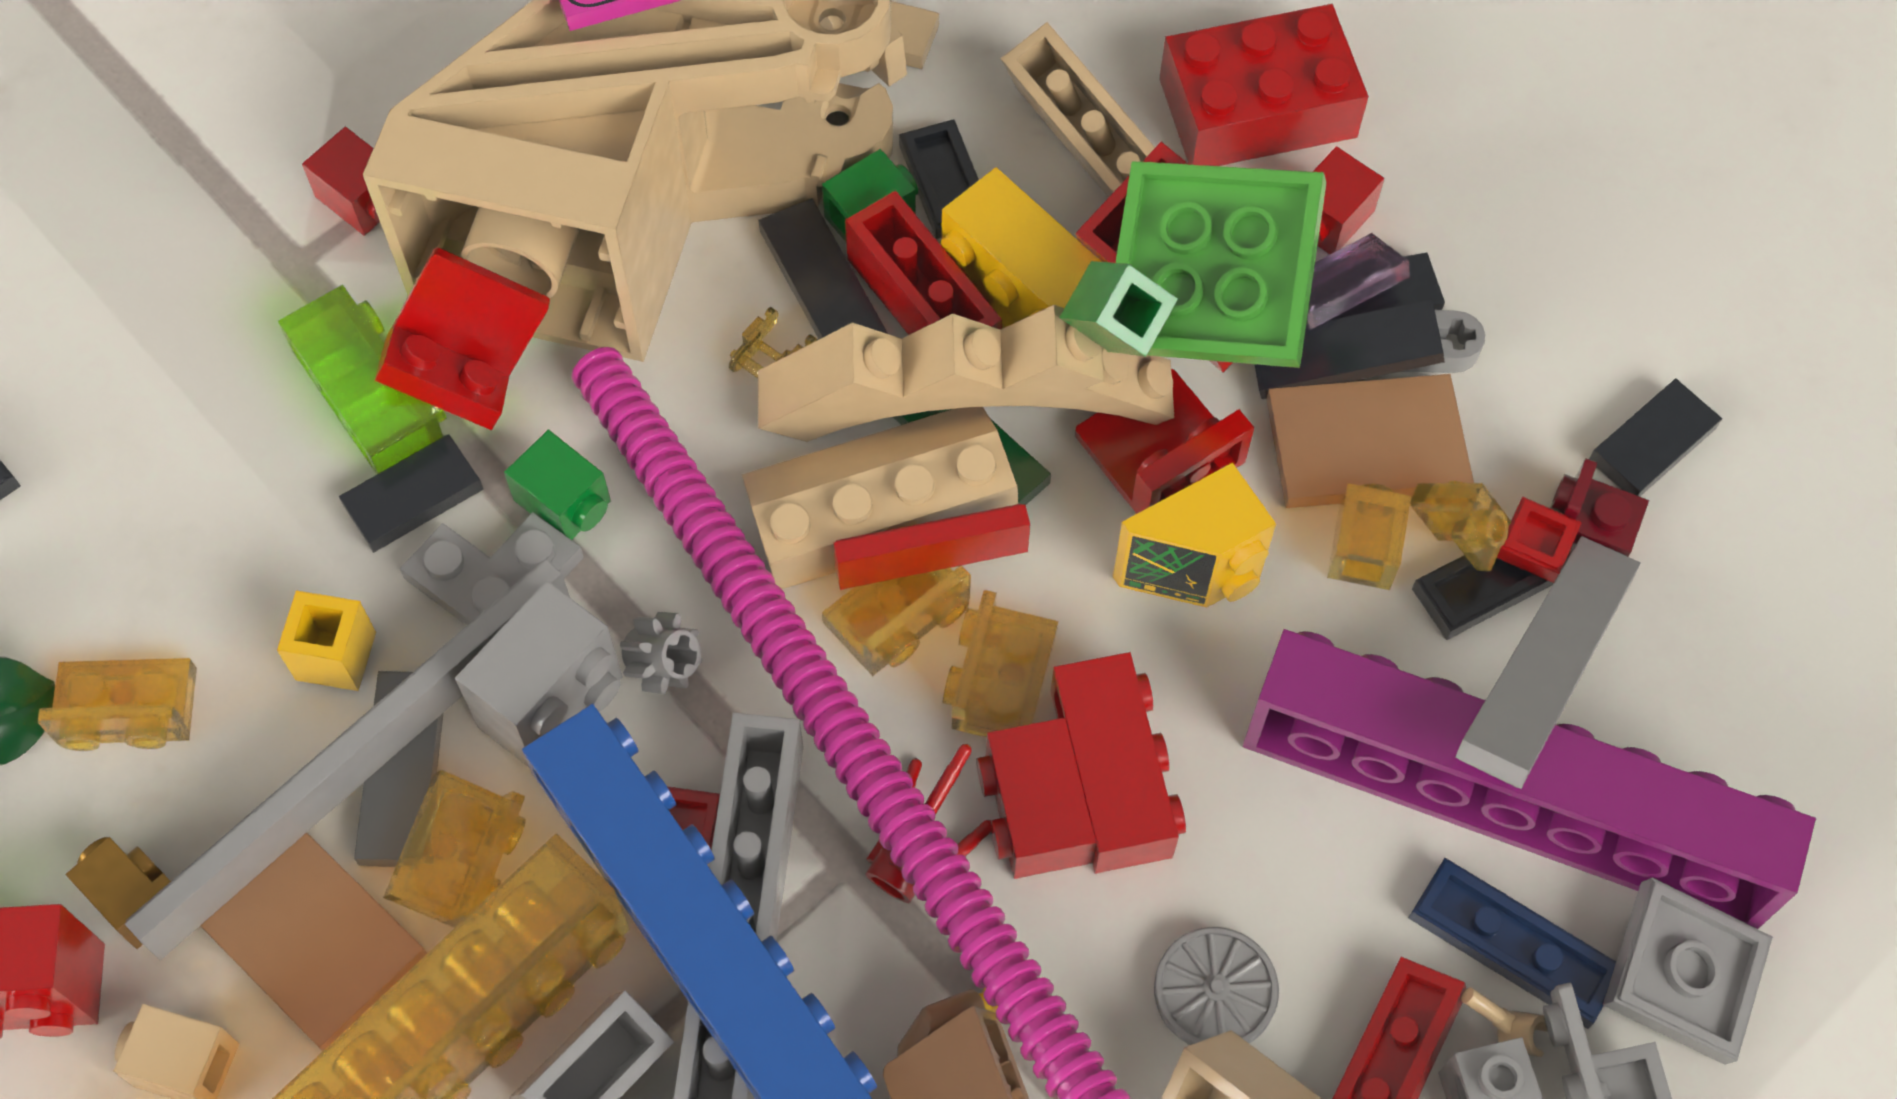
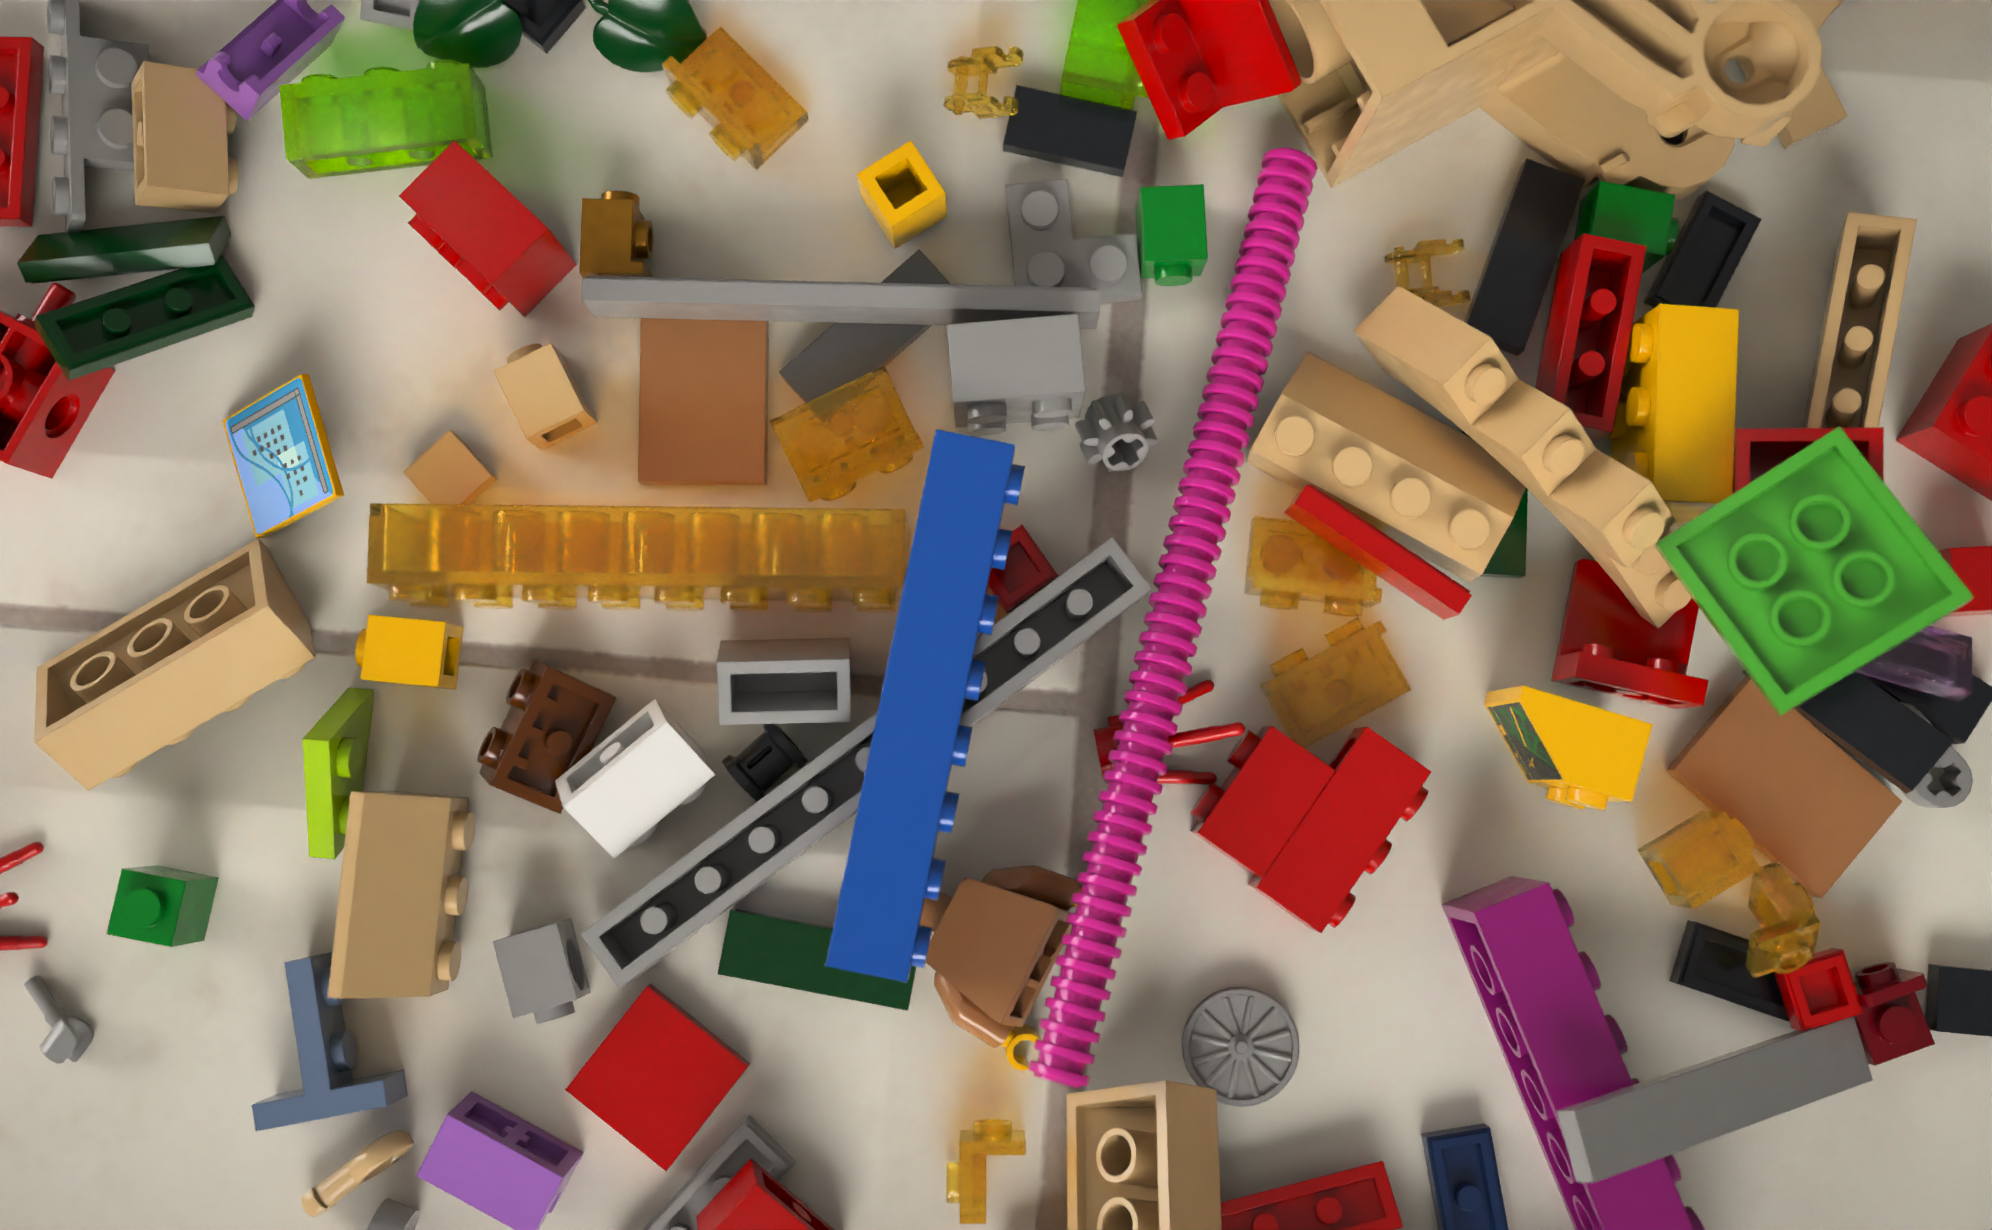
camera: 45 degrees right, 20 degrees up
green brick [1059,261,1178,357] -> none
none -> clear yellow piece [943,46,1024,119]

